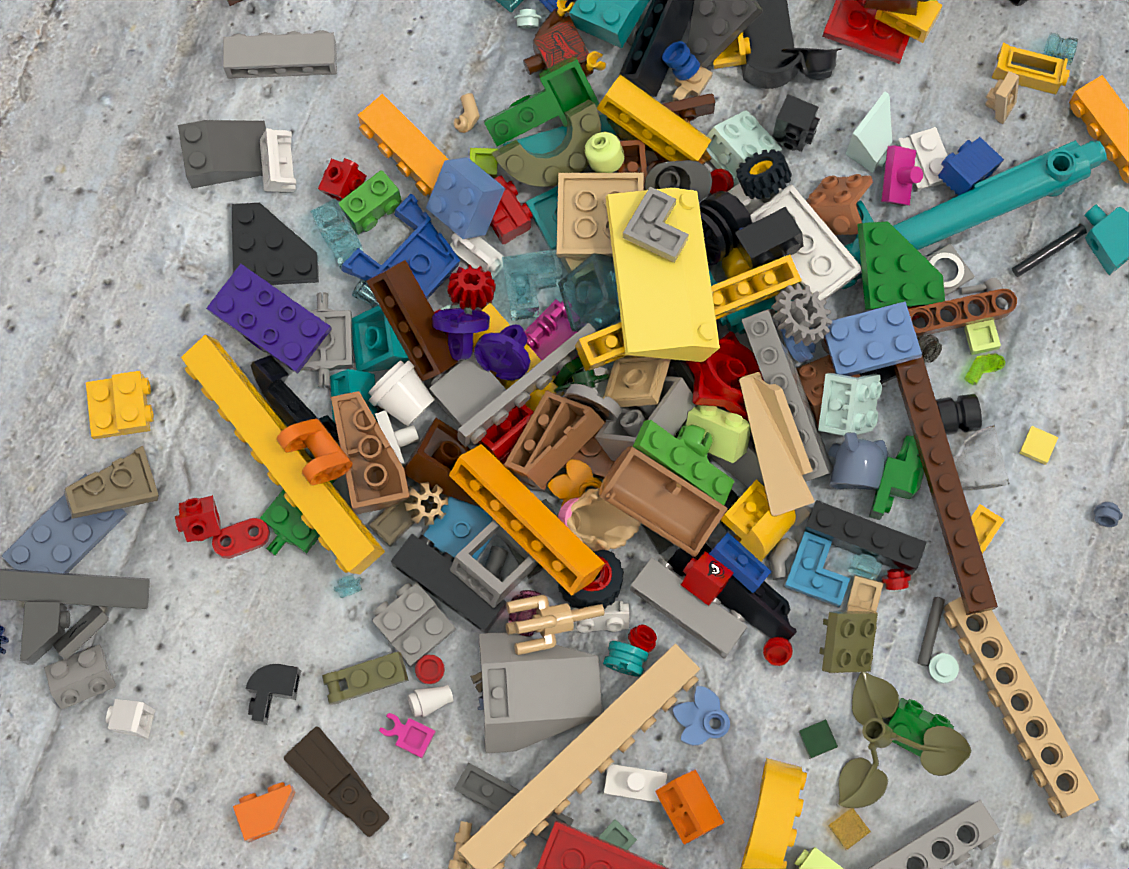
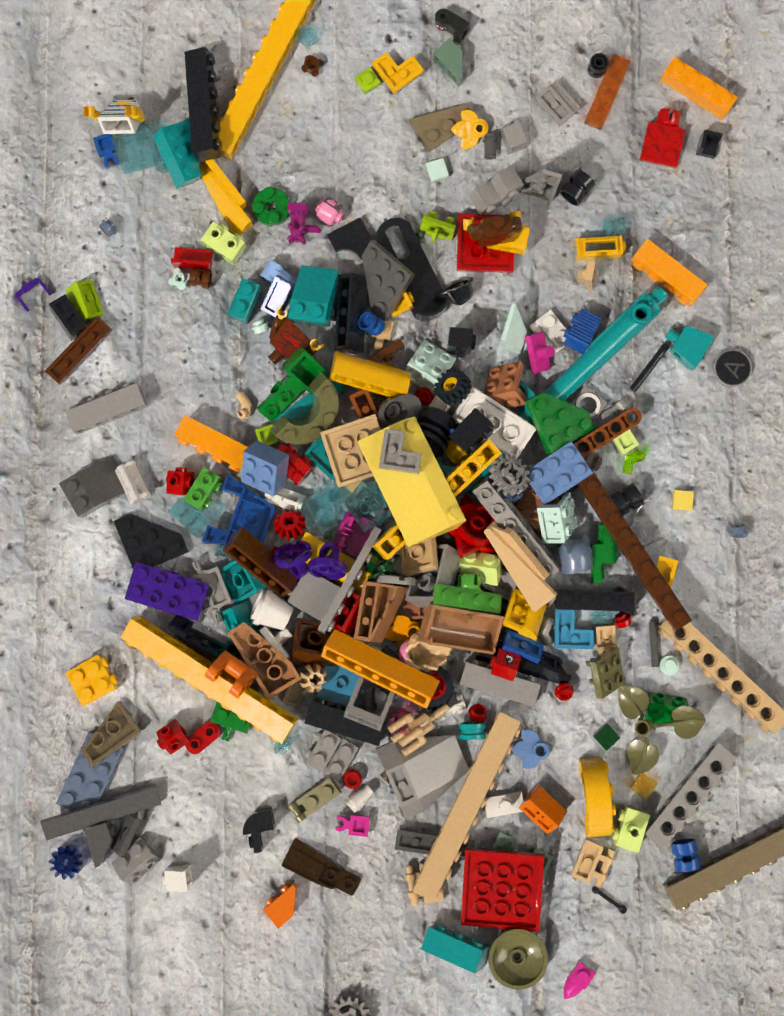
camera: 20 degrees left, 10 degrees up
yellowish green head [585,132,624,173] -> none

